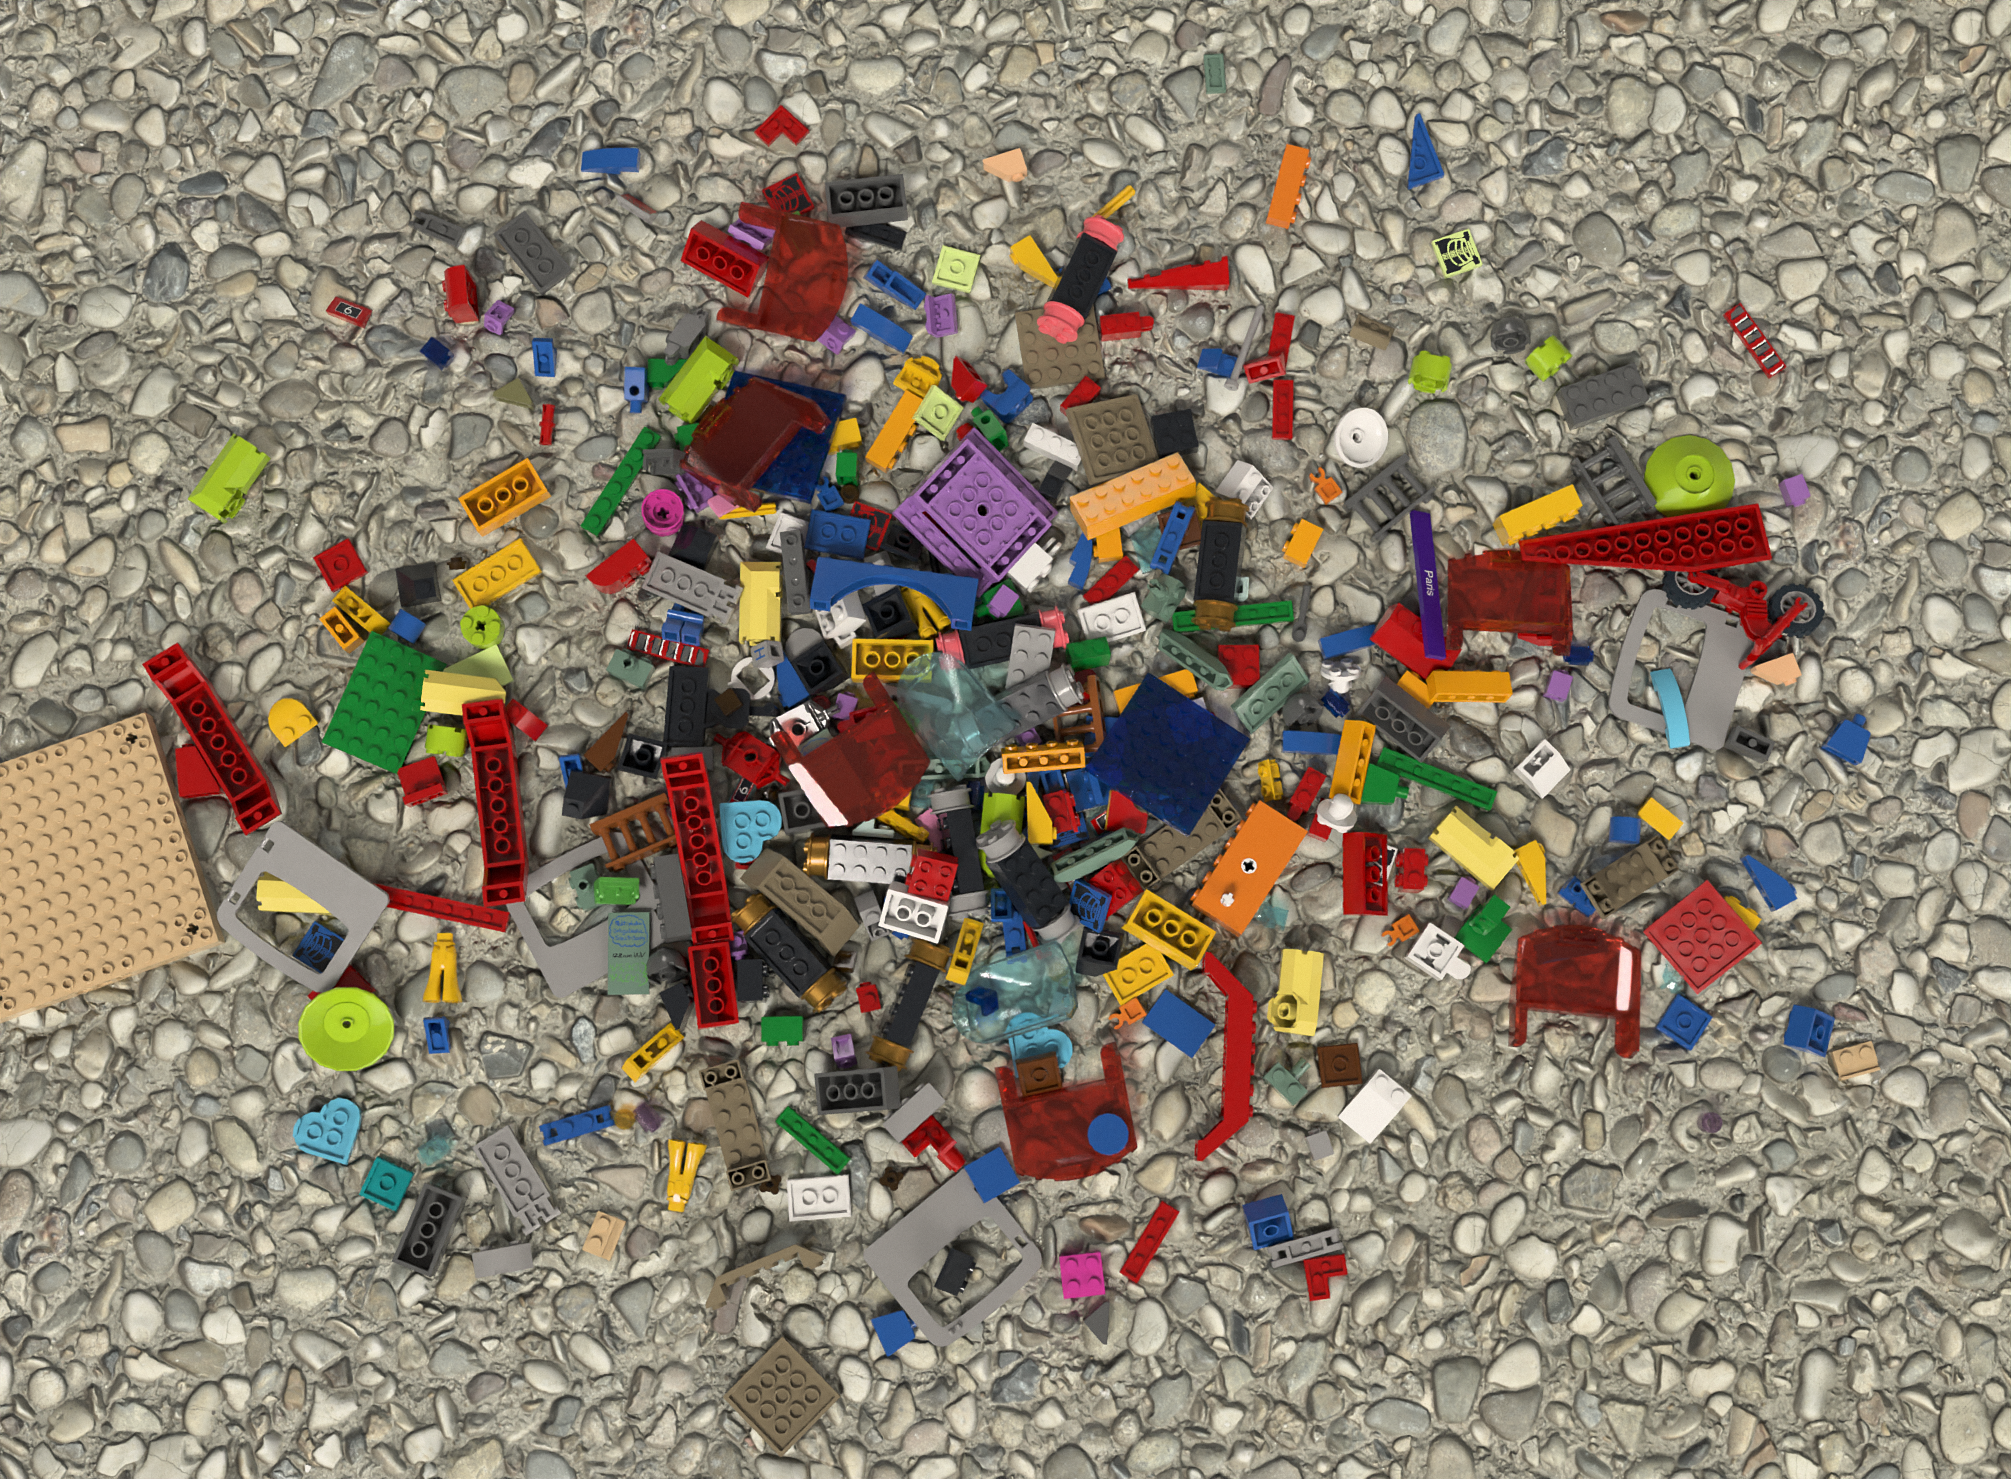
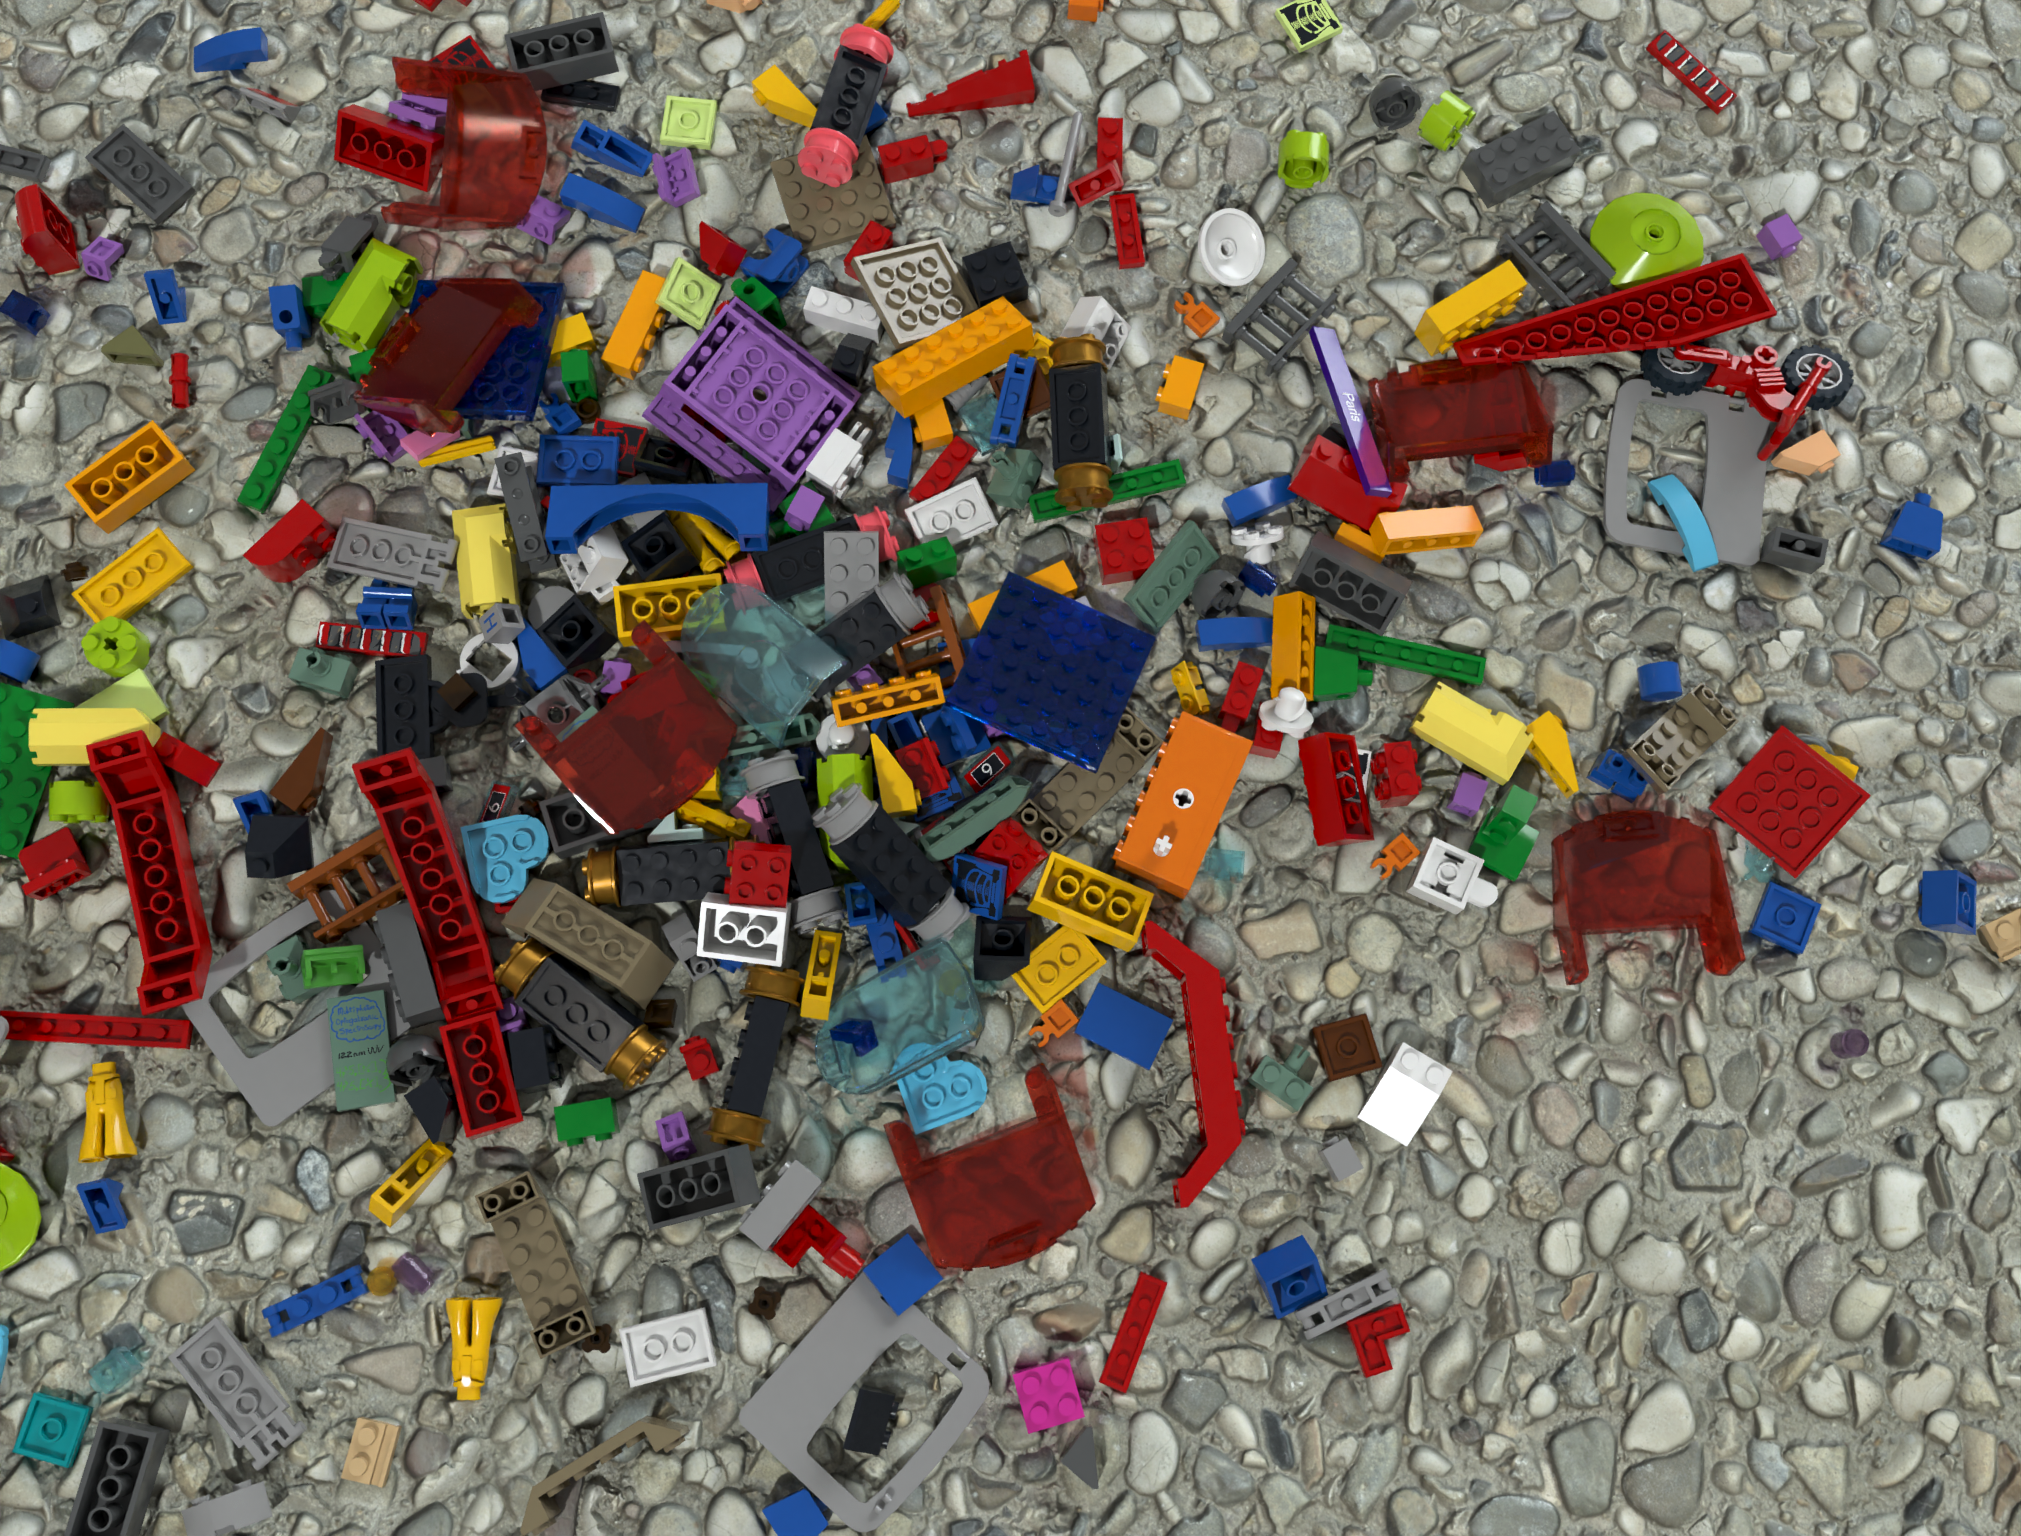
camera: 15 degrees left, 5 degrees down
black slope [617,733,668,780] -> none
dark pink wheel [641,489,685,537] -> none
black slope [668,524,719,571] -> none
red plate [714,731,790,789] -> none
green tile [775,1106,851,1175] -> none
yellow slope [893,356,942,399] -> none
reddish brown tile [1015,1051,1063,1097] -> none
blue tile [1087,1113,1129,1155] -> none
red tile [1105,790,1148,834] -> none
sand green brick [1158,628,1233,691] -> none
light yellow brick [1267,949,1324,1036] -> none
dark grey piece [1292,585,1311,642] -> none
dark tan slope [1349,314,1395,350] -> none
white slope [1513,739,1570,799] -> none
medium lavender brick [1543,669,1573,702] -> none
yellow hinge [1637,797,1684,840] -> none
blue slope [1740,855,1798,912] -> none

